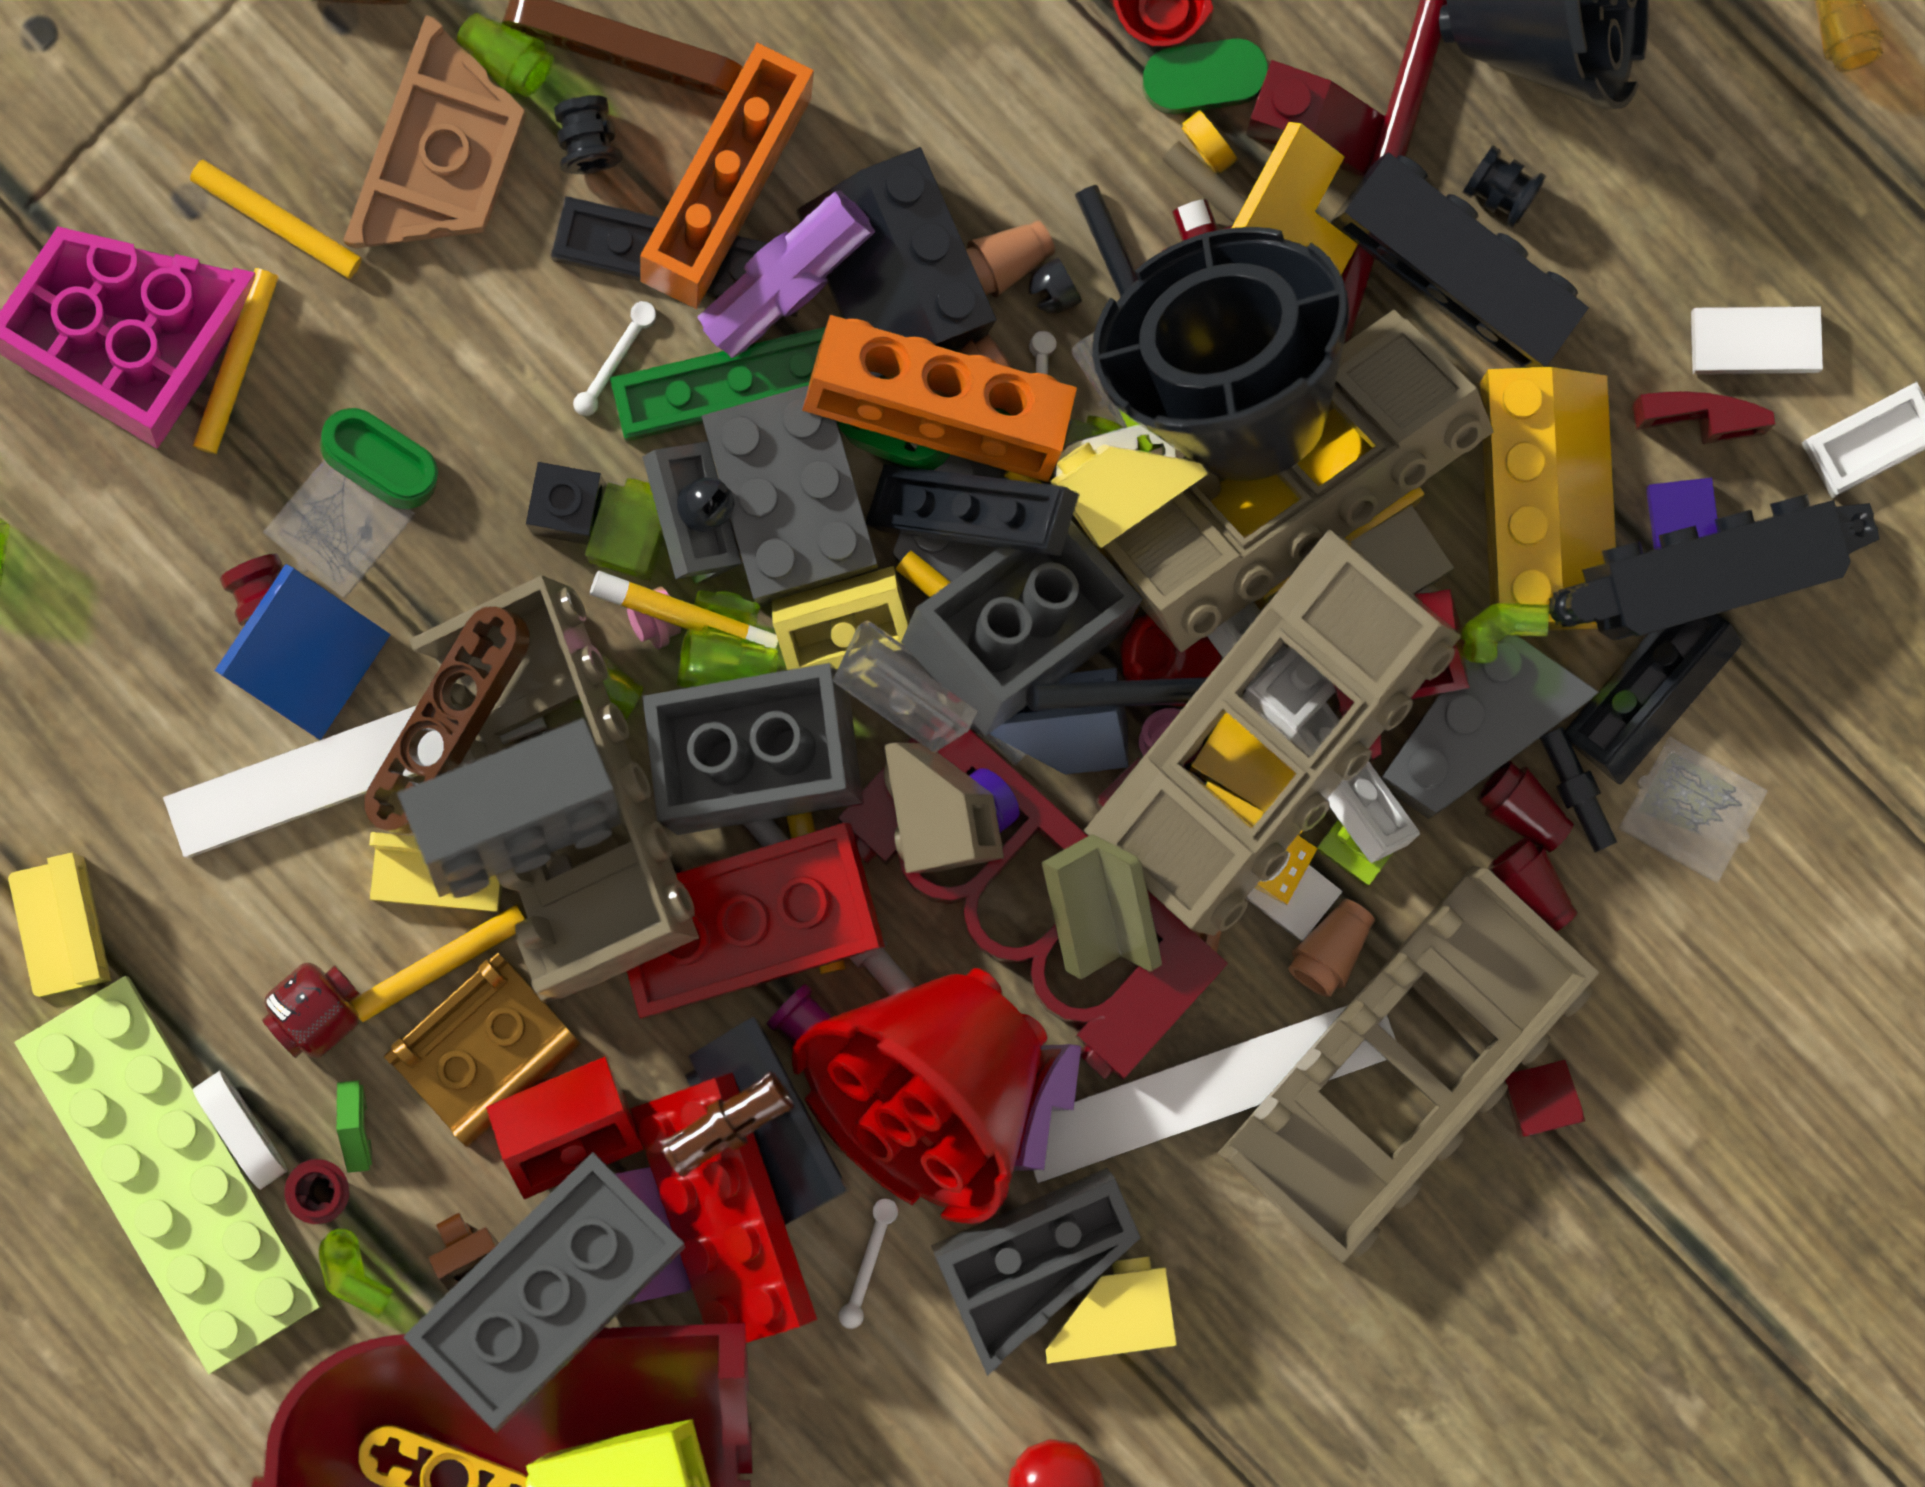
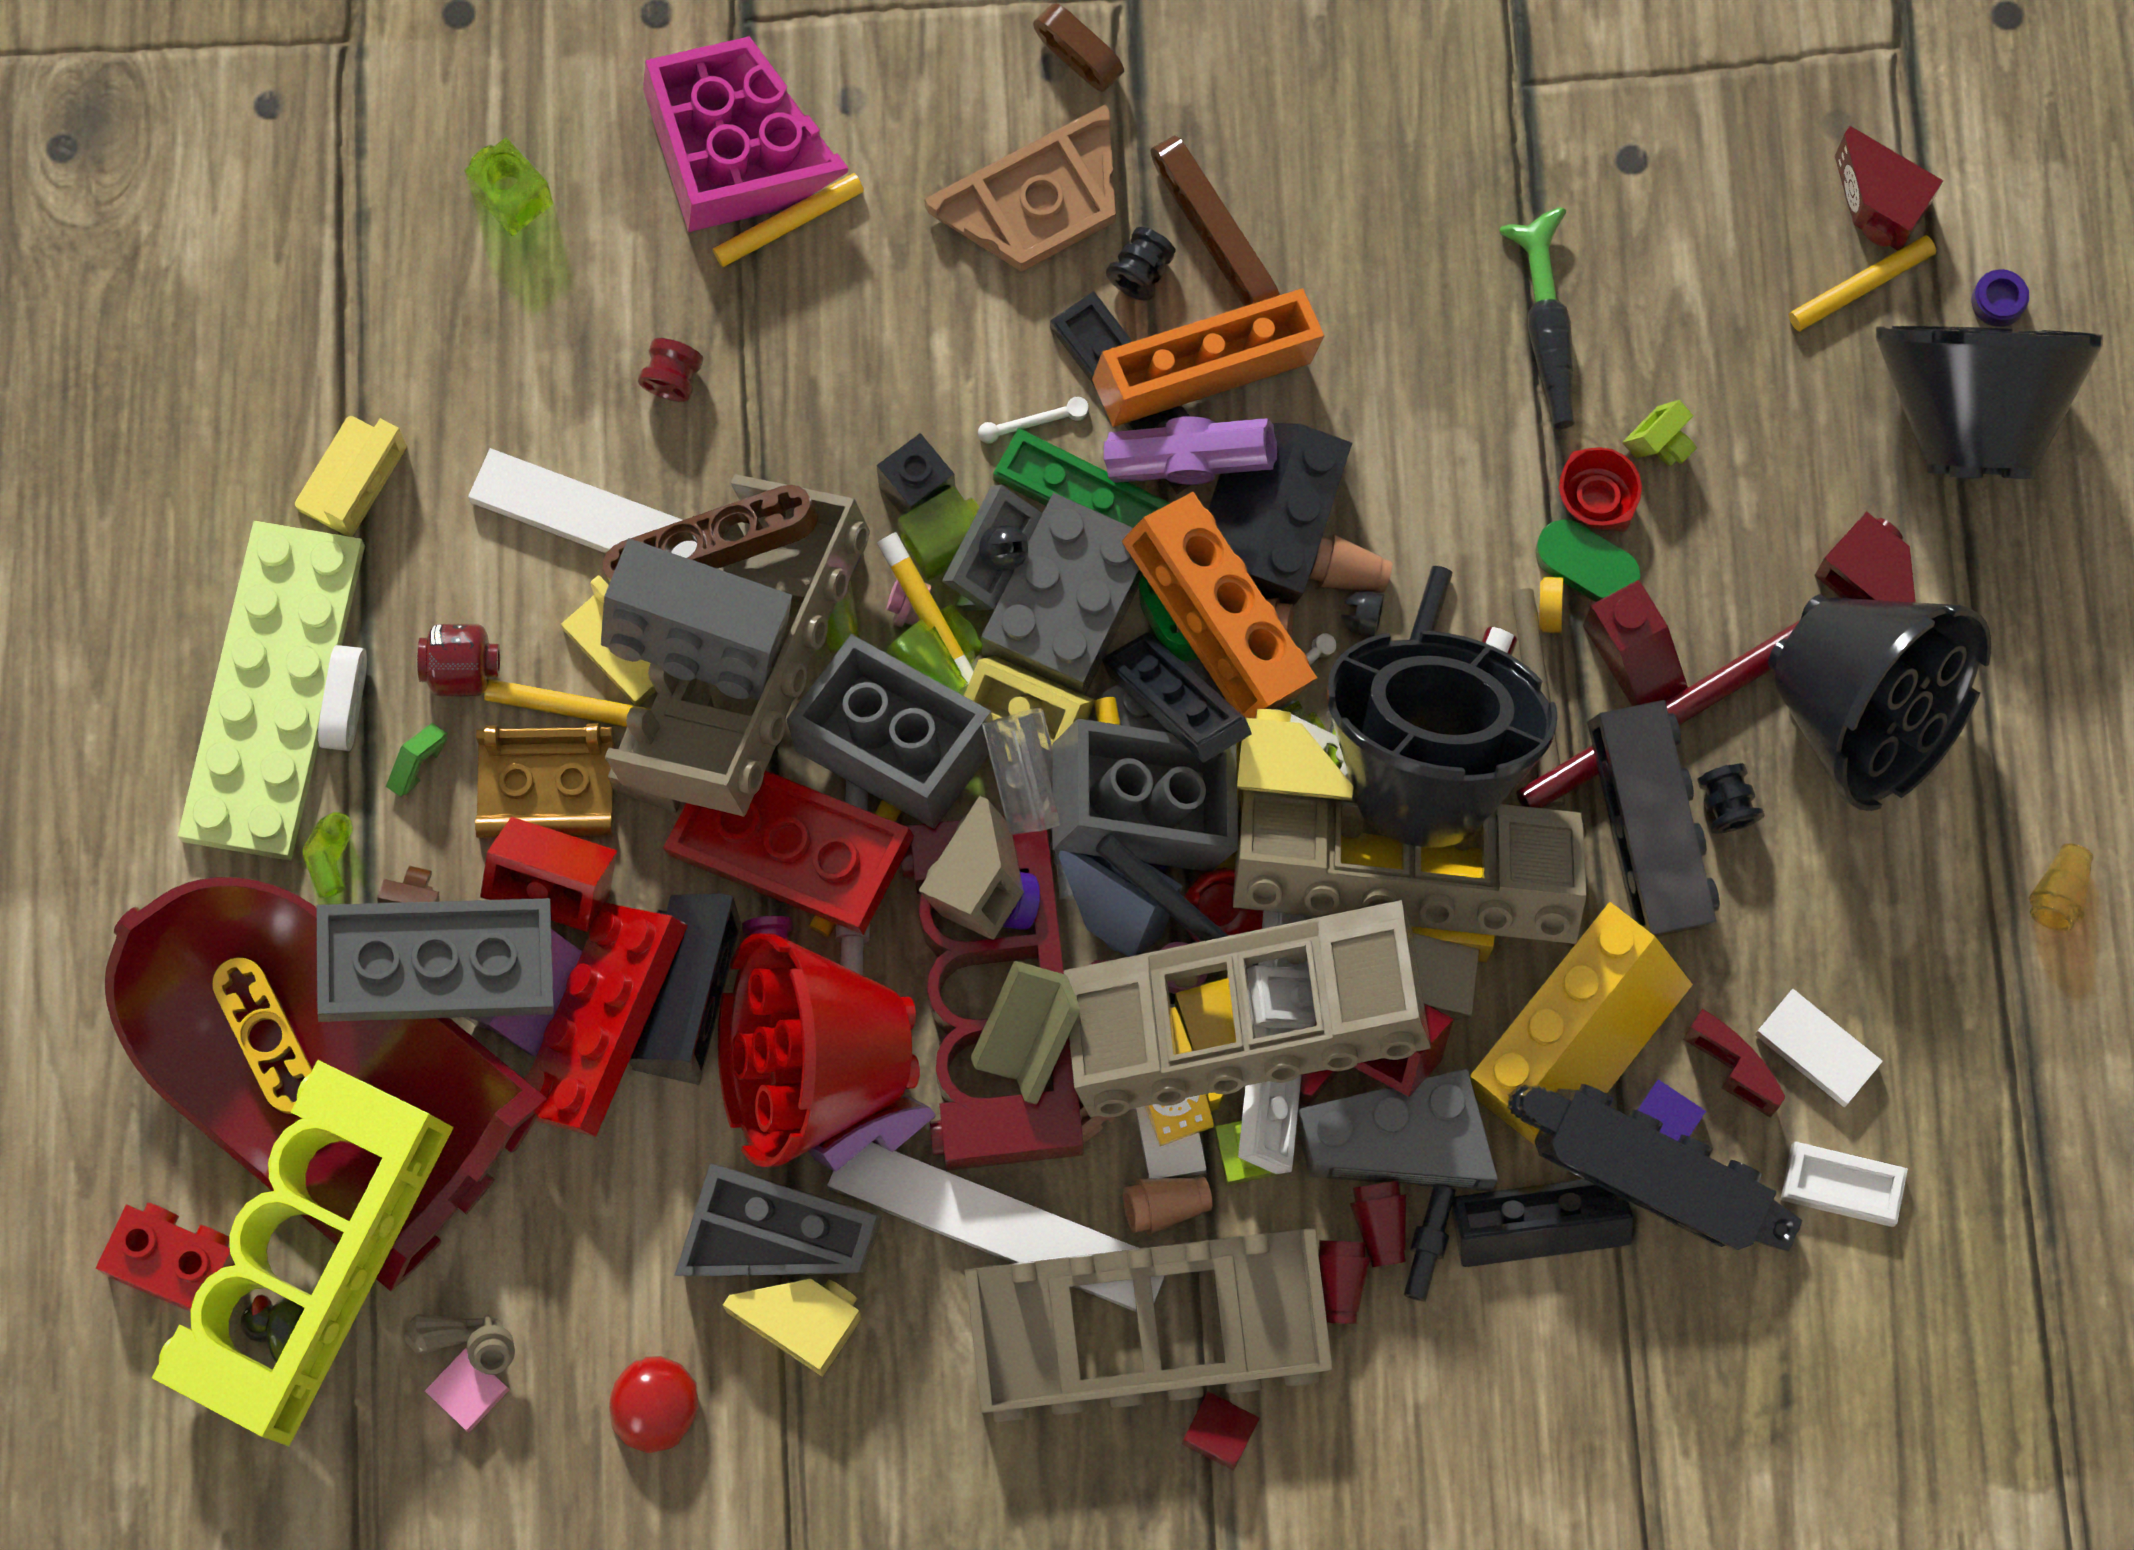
camera: 40 degrees right, 10 degrees down
yellow bar [190,159,362,279] -> none
blue tile [215,564,391,740] -> none
clear piece [263,460,415,600] -> none
dark red cone [284,1159,349,1224] -> none
green tile [320,408,438,509] -> none
clear neon green cone [457,13,553,97] -> none
reddish brown pin [661,1072,794,1177] -> none
white hinge [838,1198,898,1329] -> none
yellow tile [1232,122,1358,275] -> none
clear neon green arm [1460,603,1548,663] -> none
clear piece [1618,737,1768,883] -> none

